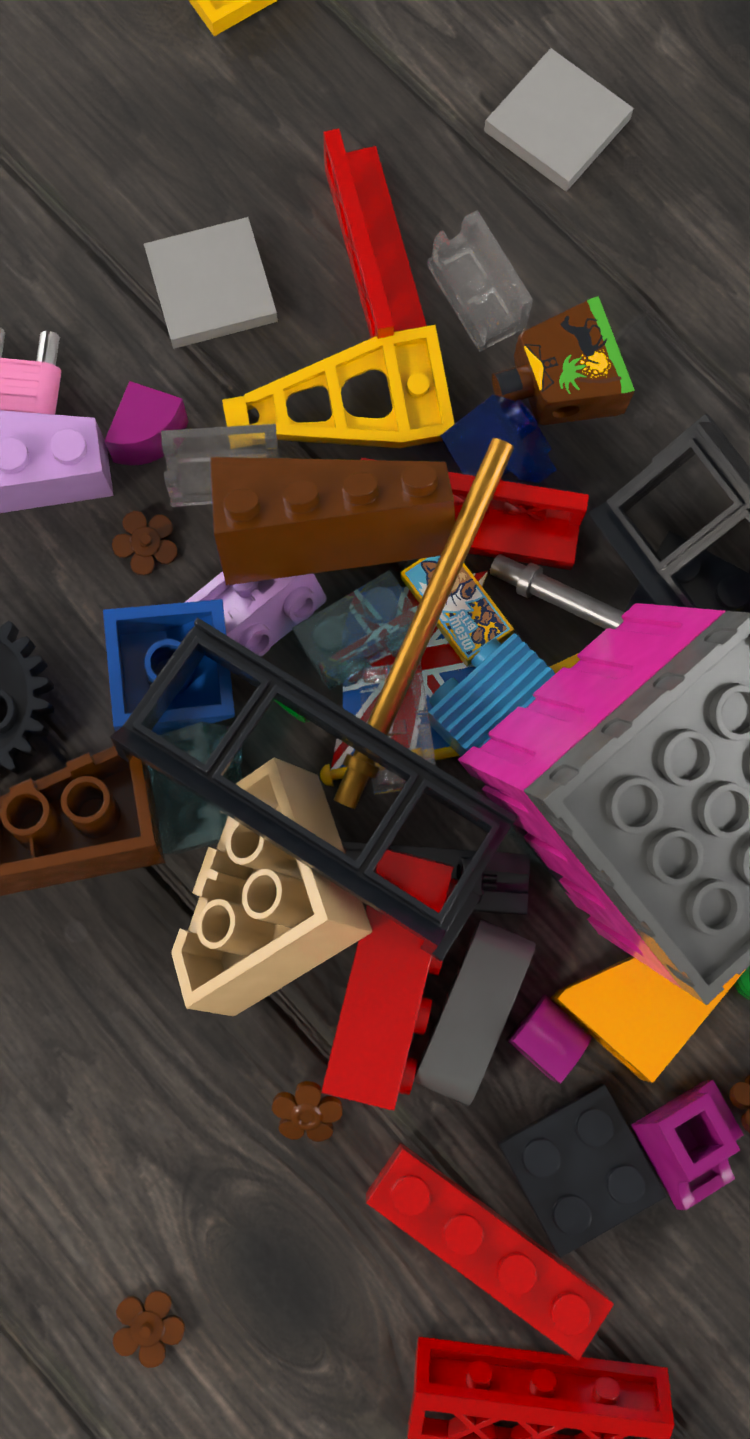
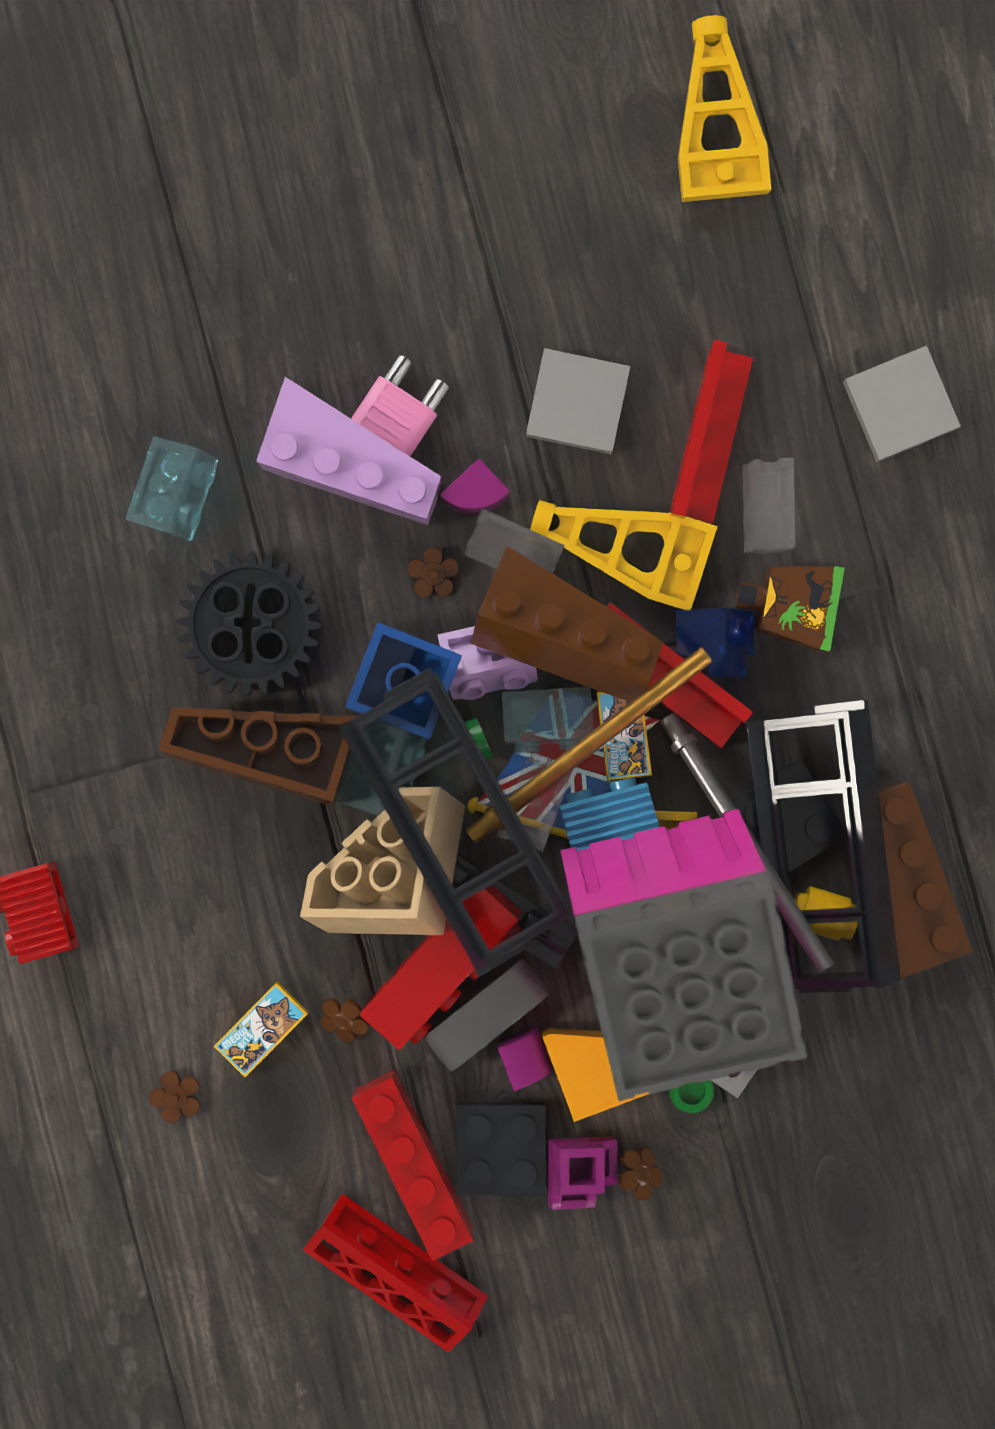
camera: 30 degrees right, 10 degrees up
none -> tile [213,981,309,1077]

